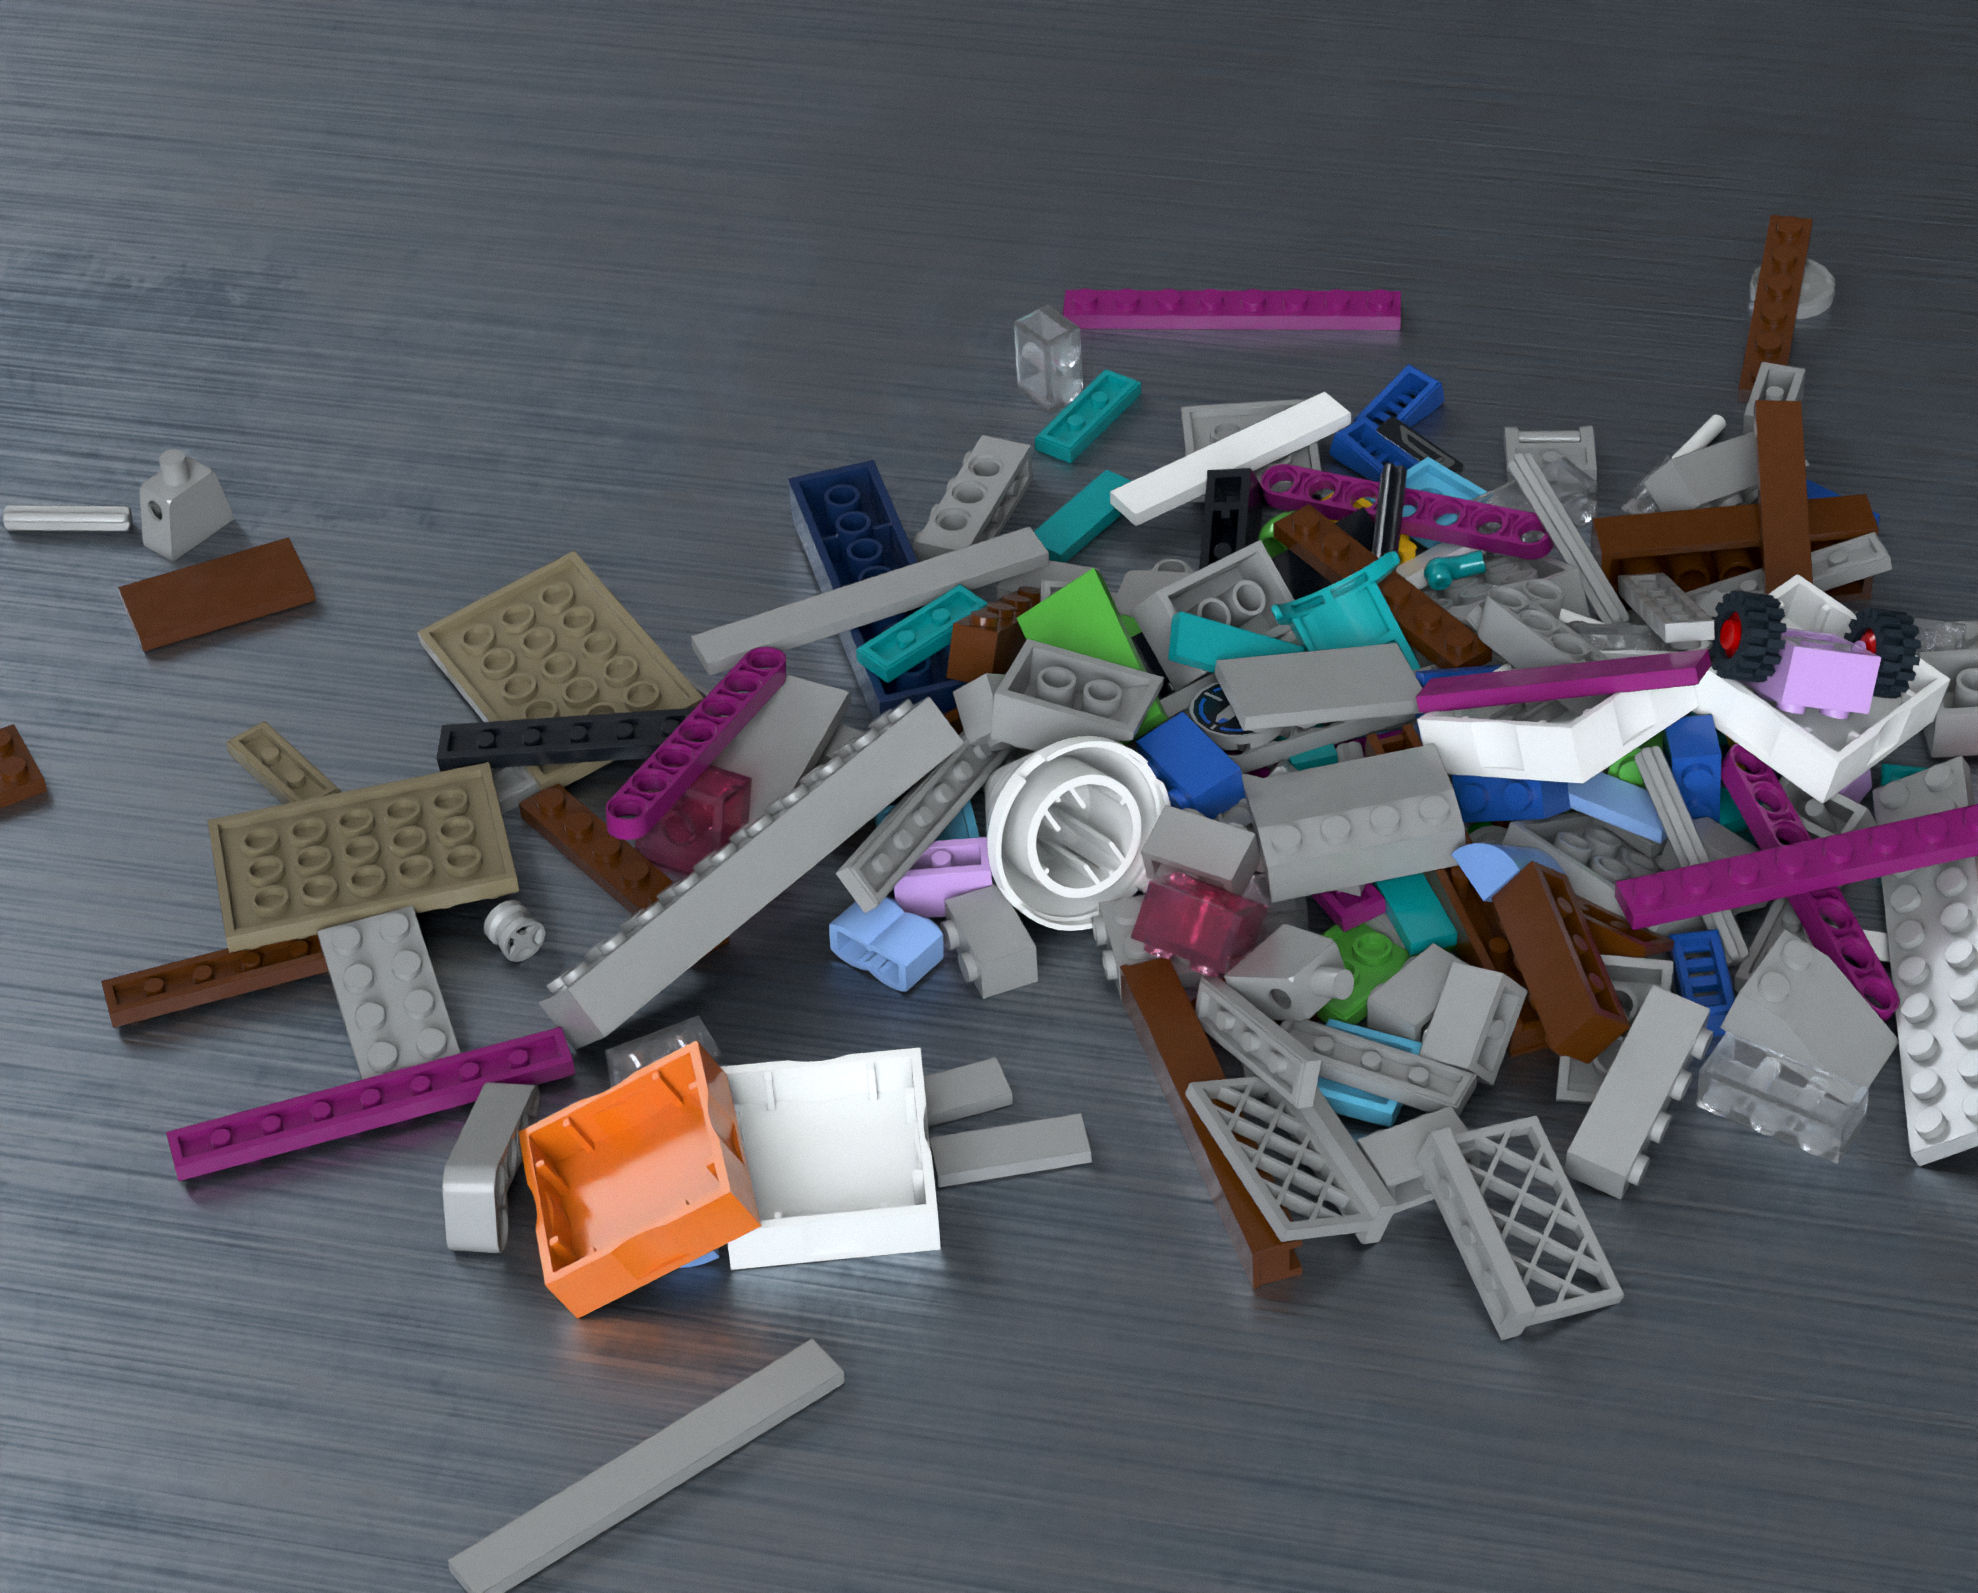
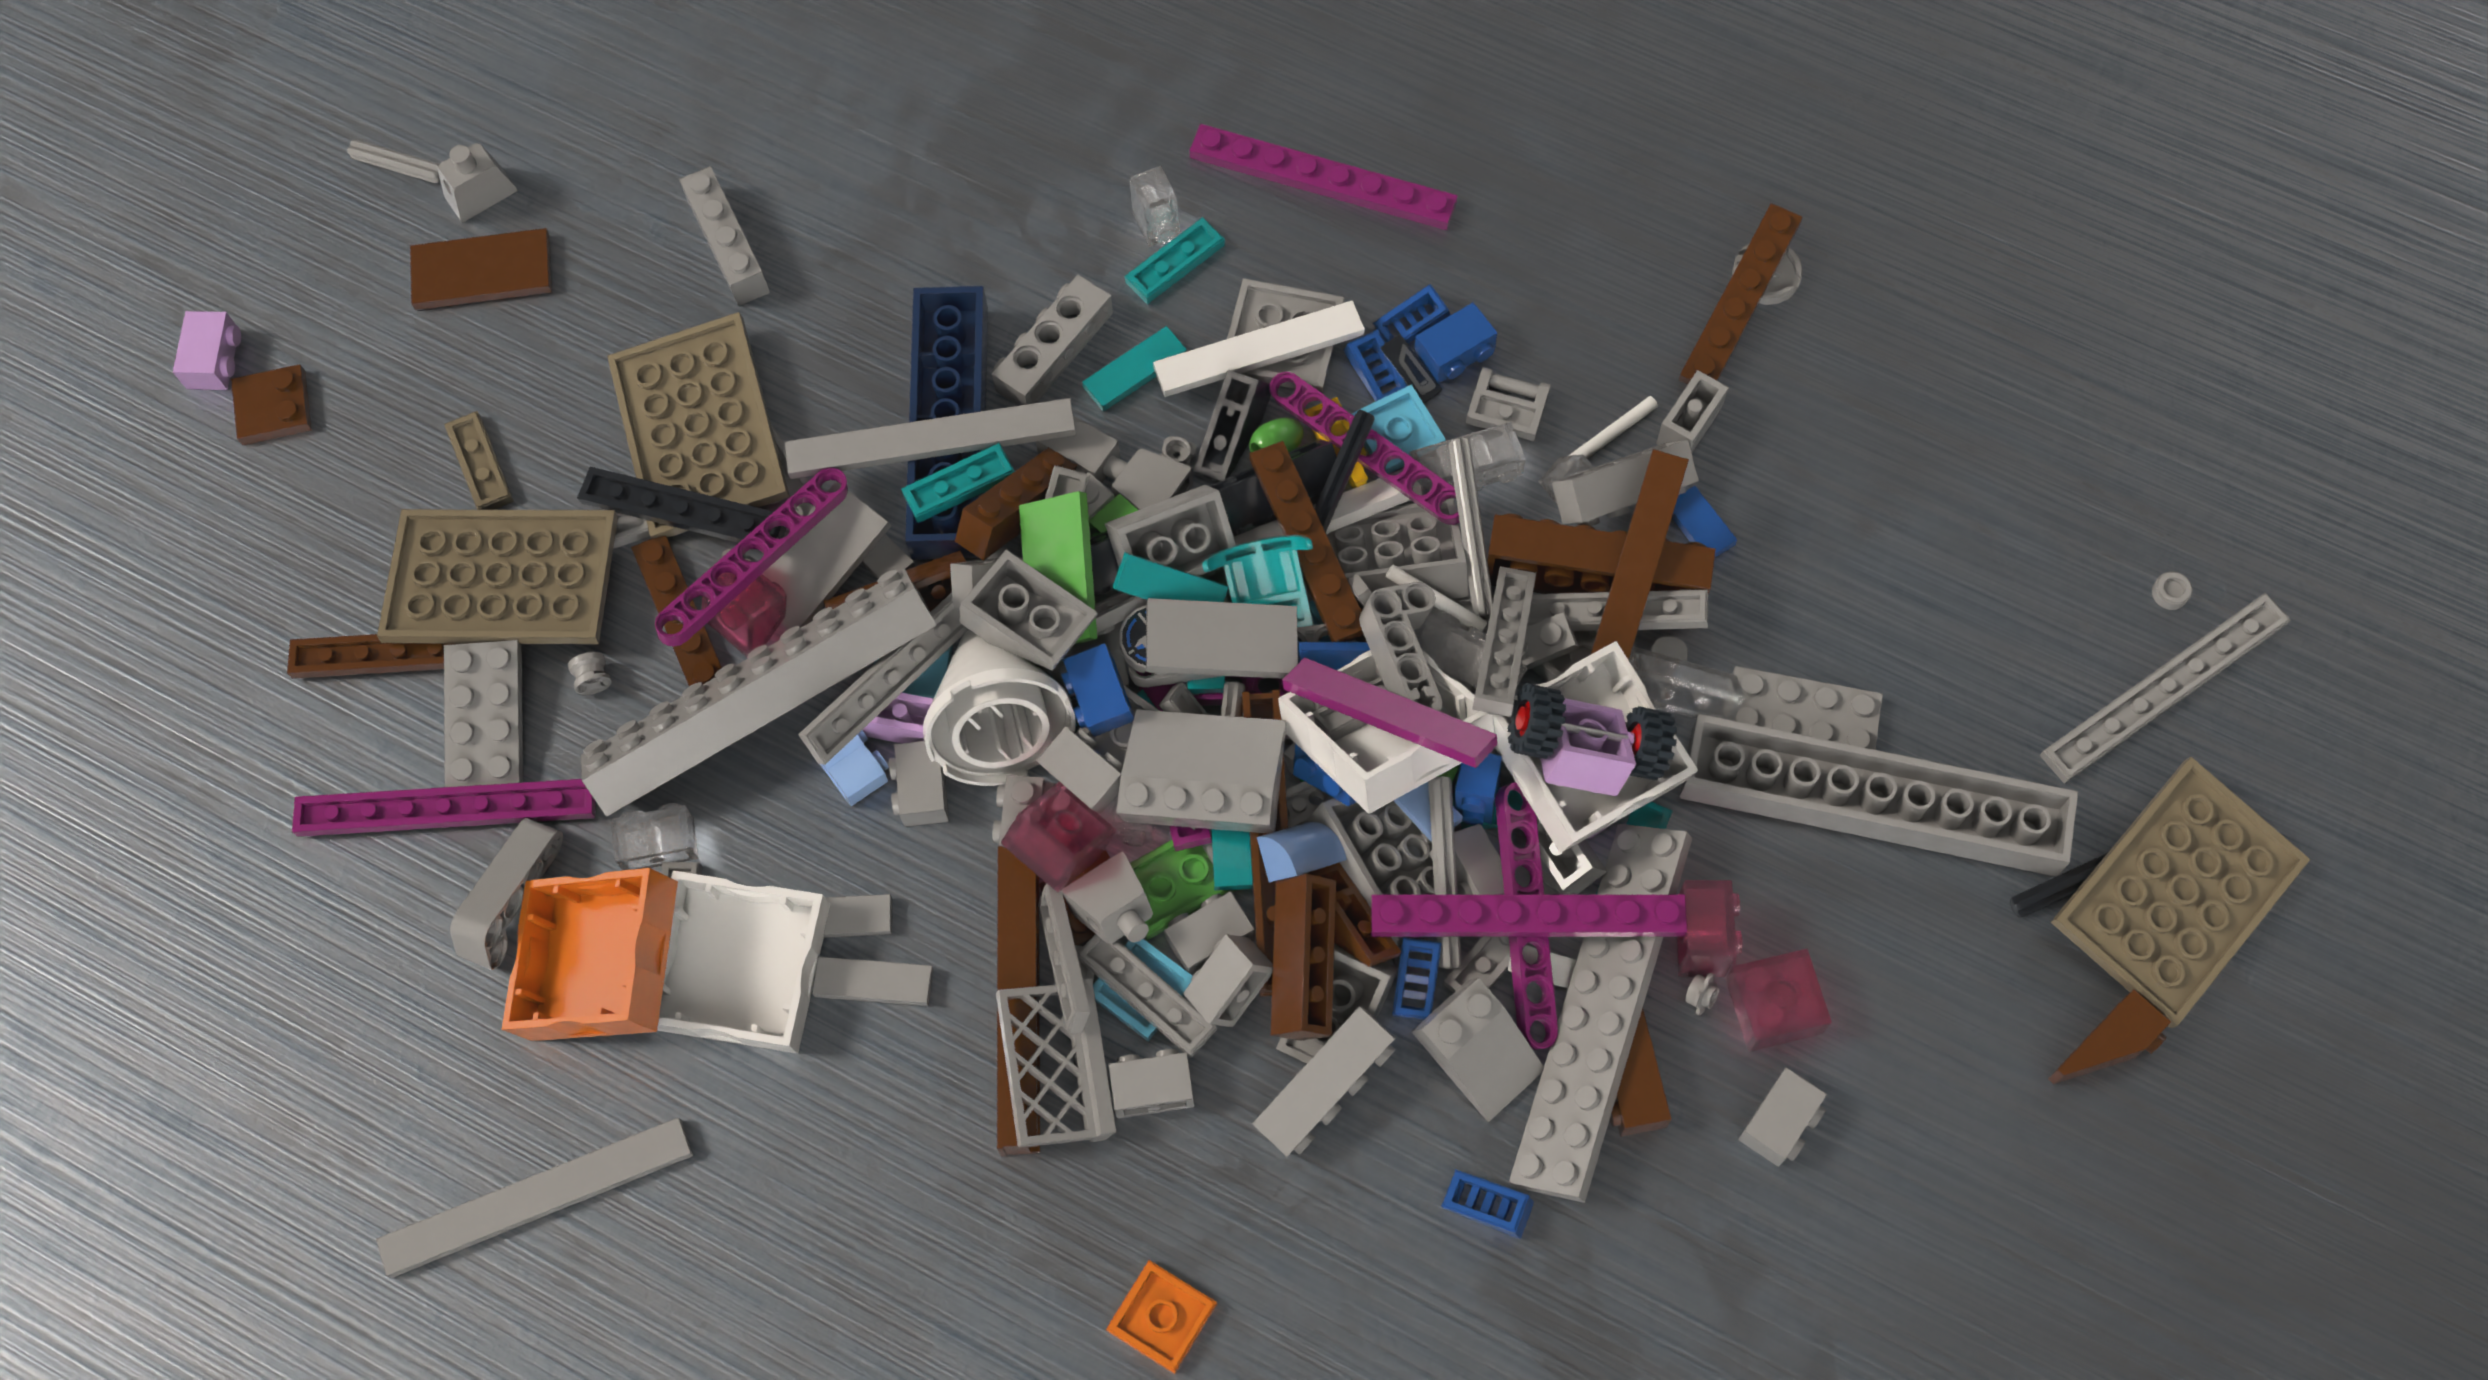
camera: 15 degrees right, 25 degrees up
light grey fence [1416,1115,1624,1340] -> none
teal arm [1424,550,1487,590] -> none
clear brick [1696,1032,1869,1164] -> none
none -> light grey brick [679,166,770,306]
none -> orange tile [1106,1260,1218,1375]
none -> blue brick [1414,302,1497,384]
none -> blue slope [1441,1169,1534,1239]

